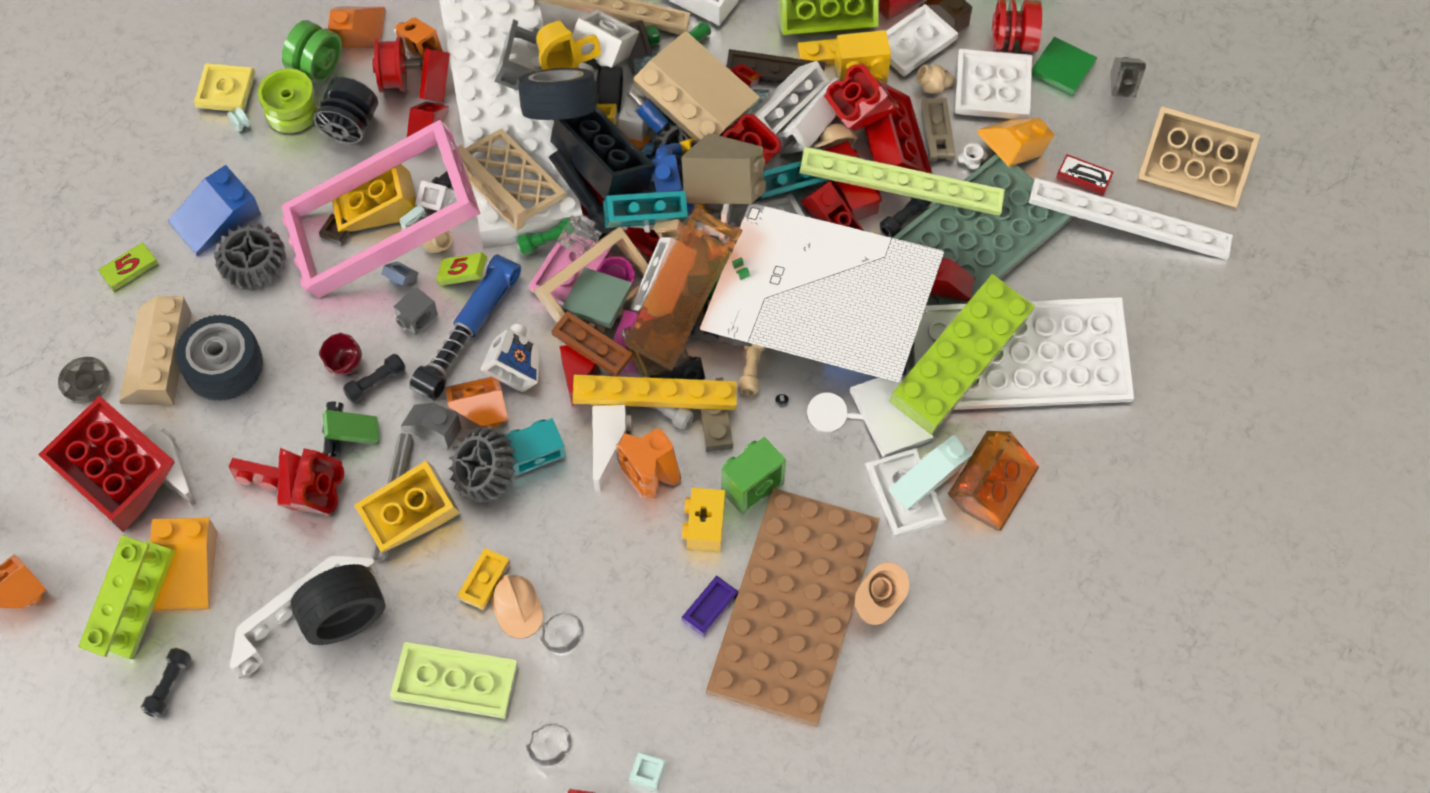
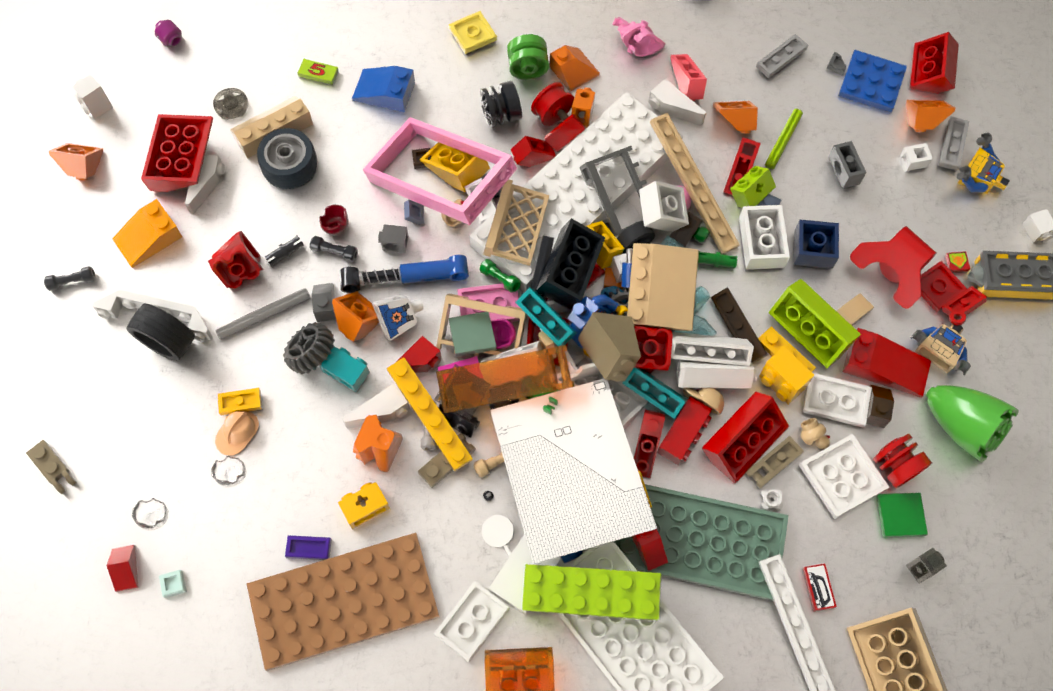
camera: 55 degrees right, 5 degrees up
lime fence [78,535,176,659] -> none
dark grey gear [214,223,286,290] -> none
light aqua bush [228,107,251,132] -> none
red plate [229,457,278,491] -> none
lime wheel [257,68,319,133] -> none
bright green tile [323,410,379,445] -> none
yellow slope [354,461,461,553] -> none
yellowish green plate [390,642,518,719] -> none
light aqua tile [399,205,427,230] -> none
lime tile [436,252,487,286] -> none
black wheel [518,68,597,120] -> none
yellow container [536,20,601,70] -> none
dark orange plate [551,311,633,376] -> none
clear brick [556,215,601,256] -> none
bright green brick [721,436,786,515] -> none
red tile [730,63,762,88] -> none
yellowish green tile [799,147,1005,216] -> none
red piece [824,63,899,132] -> none
light nougat piece [855,562,910,625] -> none
black piece [879,197,932,238] -> none
light aqua slope [888,435,972,510] -> none
light orange slope [977,118,1055,167] -> none

